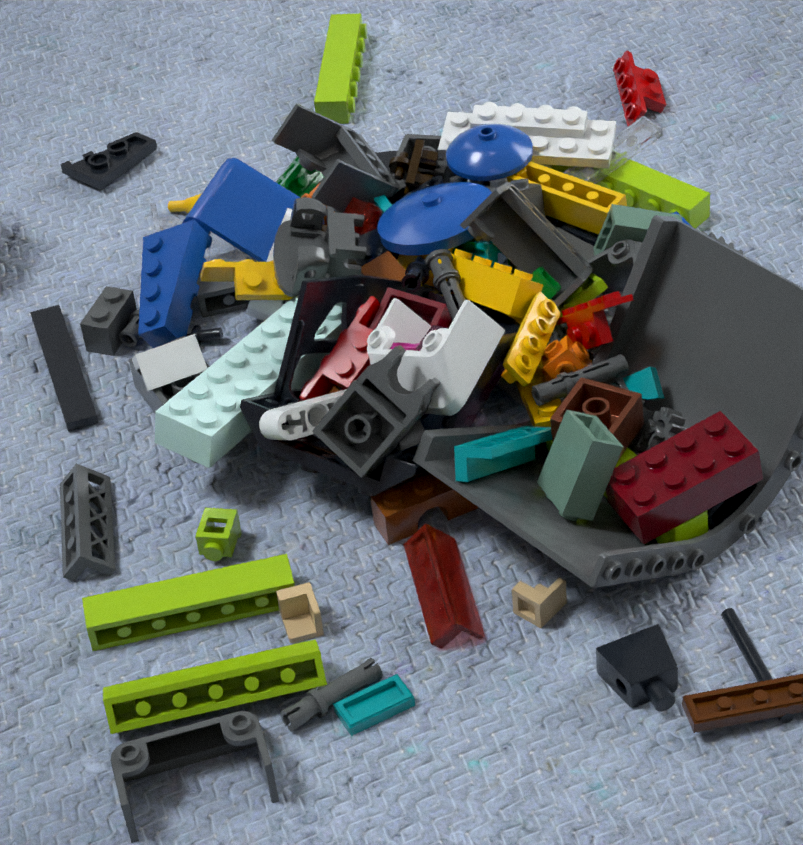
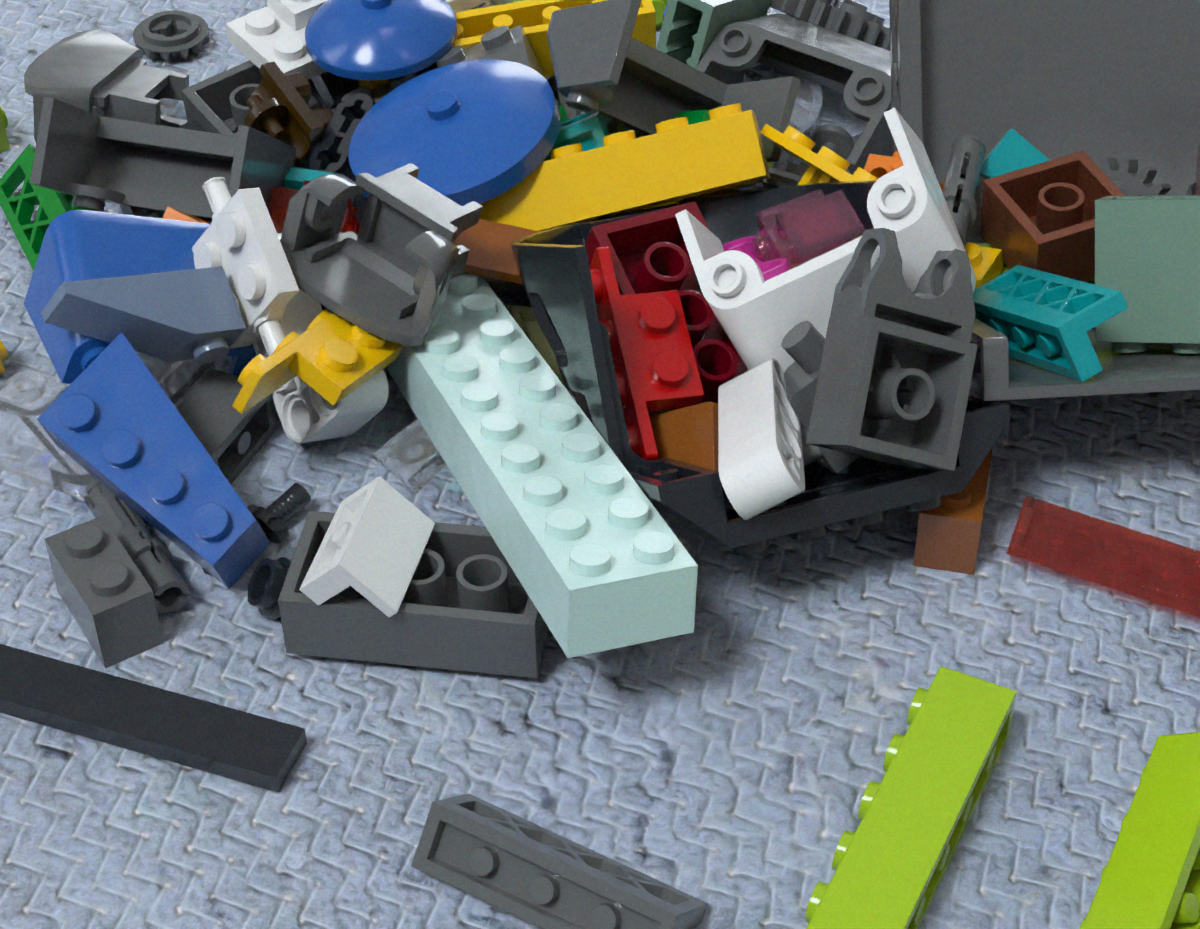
camera: 55 degrees left, 0 degrees up
lime brick [195,507,242,561] -> none
tan panel [276,582,324,644] -> none
black axle [401,256,430,293] -> none
dark grey pin [425,249,465,320] -> none
red bracket [556,291,634,349] -> none
none -> piece [24,29,189,142]
none -> sand blue slope [41,266,246,364]
none -> dark grey gear [133,10,210,62]
none -> white plate [192,177,299,357]

